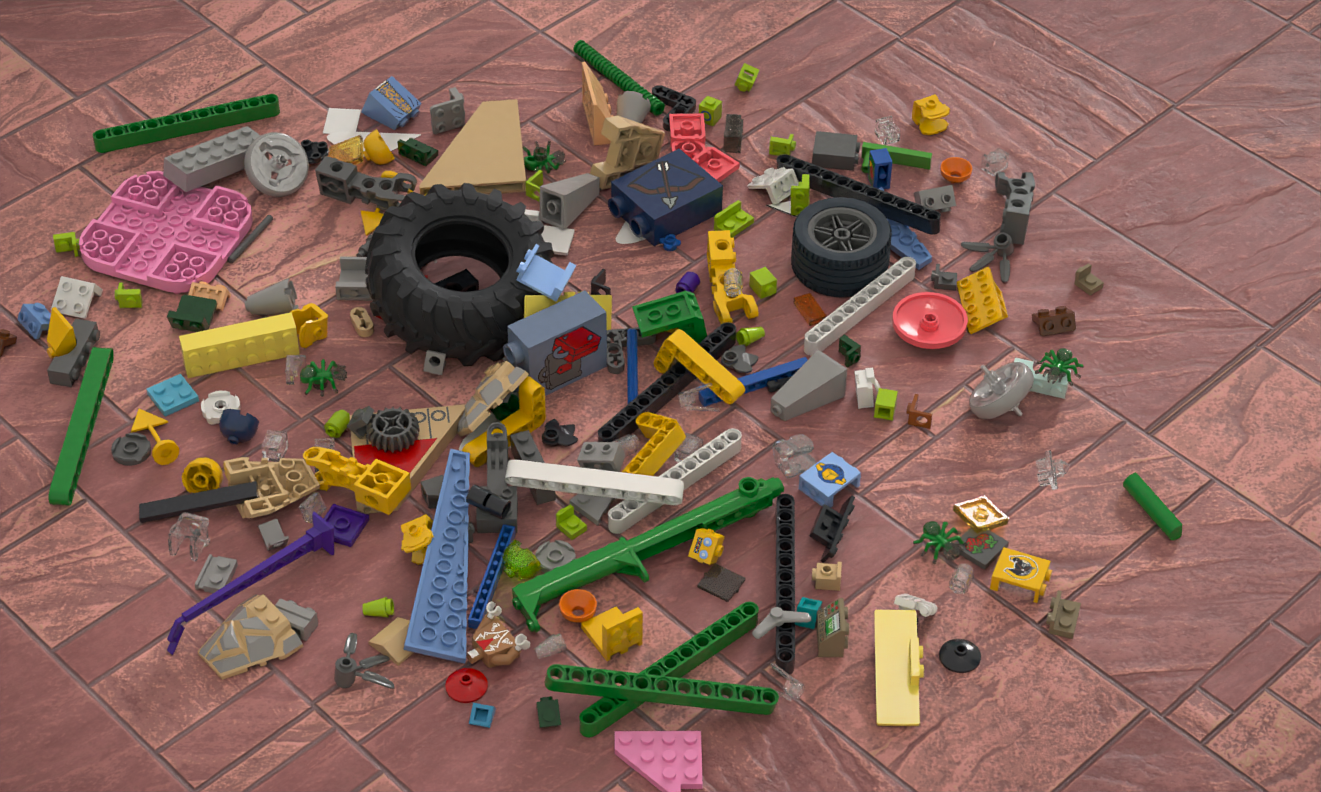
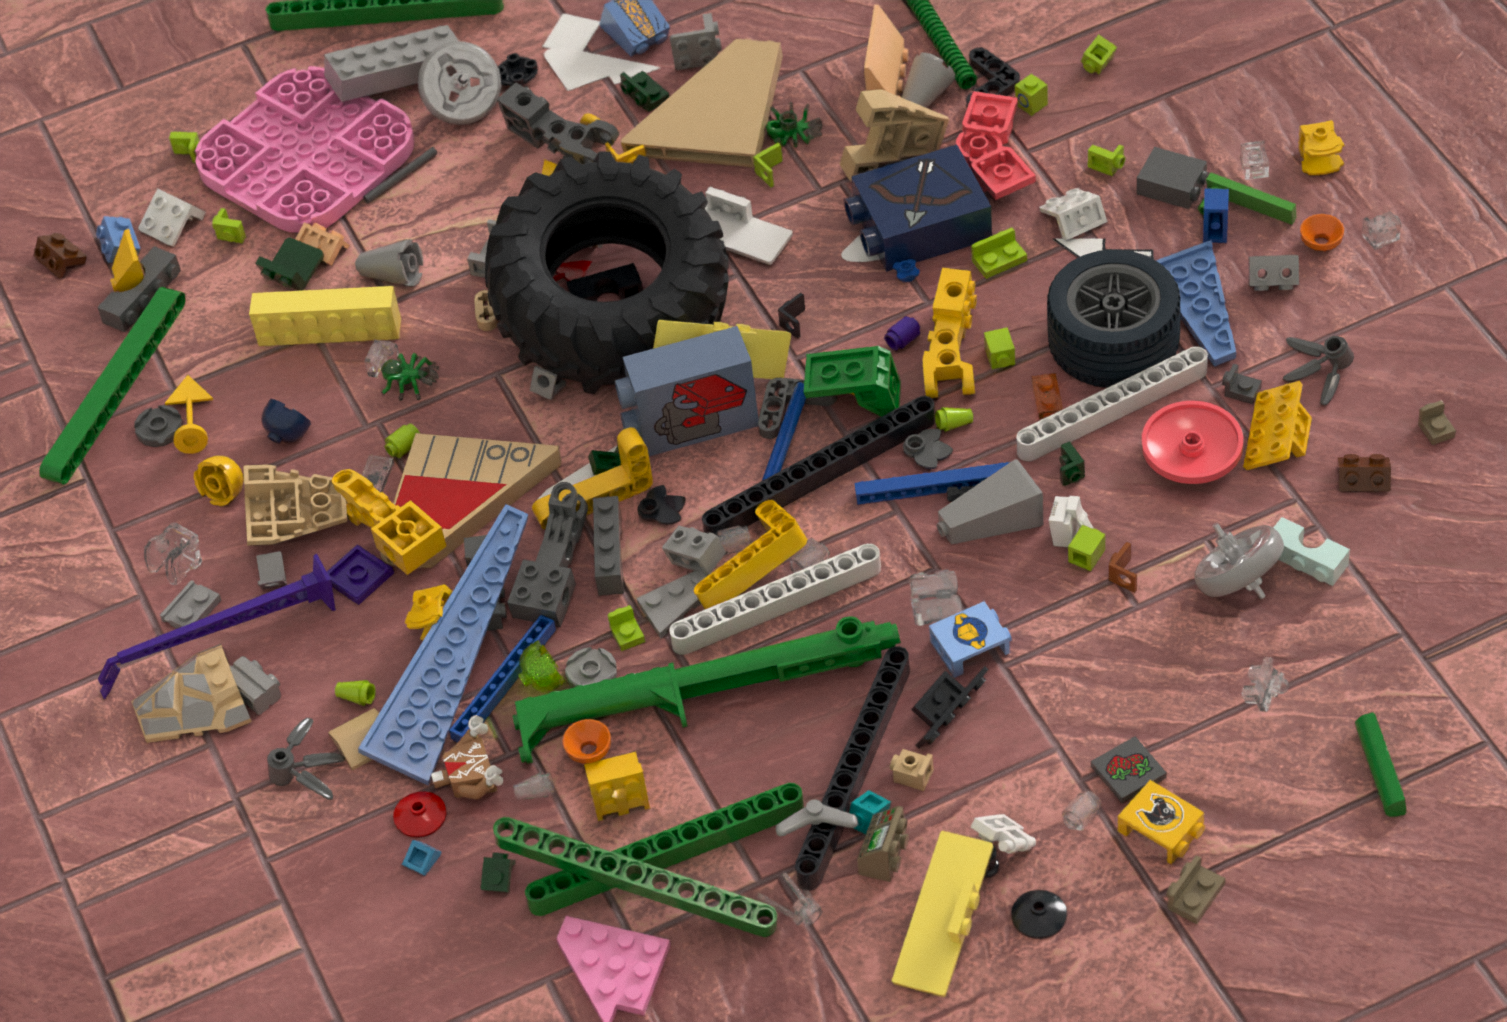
camera: 25 degrees right, 5 degrees up
black tile [139,481,258,523] -> none
medium azure plate [146,374,199,417] -> none
white plate [201,391,241,425] -> none
clear brick [261,430,289,462] -> none
yellow piece [290,303,328,349] -> none
clear bracket [299,492,327,523] -> none
clear yellow tile [329,135,363,165] -> none
dark grey bracket [347,406,374,439] -> none
yellow cylinder [362,129,395,165] -> none
dark grey gear [366,407,420,453] -> none
wedge [457,361,529,436] -> none
black pin [466,485,511,519] -> none
white beam [505,460,684,505] -> none
light blue panel [516,244,576,302] -> none
light grey slope [540,173,600,229] -> none
yellow beam [653,329,745,405] -> none
clear plant [678,383,720,412] -> none
yellow head [688,528,725,565] -> none
clear smoke piece [697,563,745,602] -> none
clear smoke window [723,114,744,153] -> none
clear brick [724,268,743,297] -> none
black beam [776,154,941,235] -> none
lime bracket [791,174,810,215] -> none
animal [913,521,967,564] -> none
clear yellow tile [953,496,1009,533] -> none
dark grey brick [995,172,1035,245] -> none
animal [1035,348,1084,386] -> none

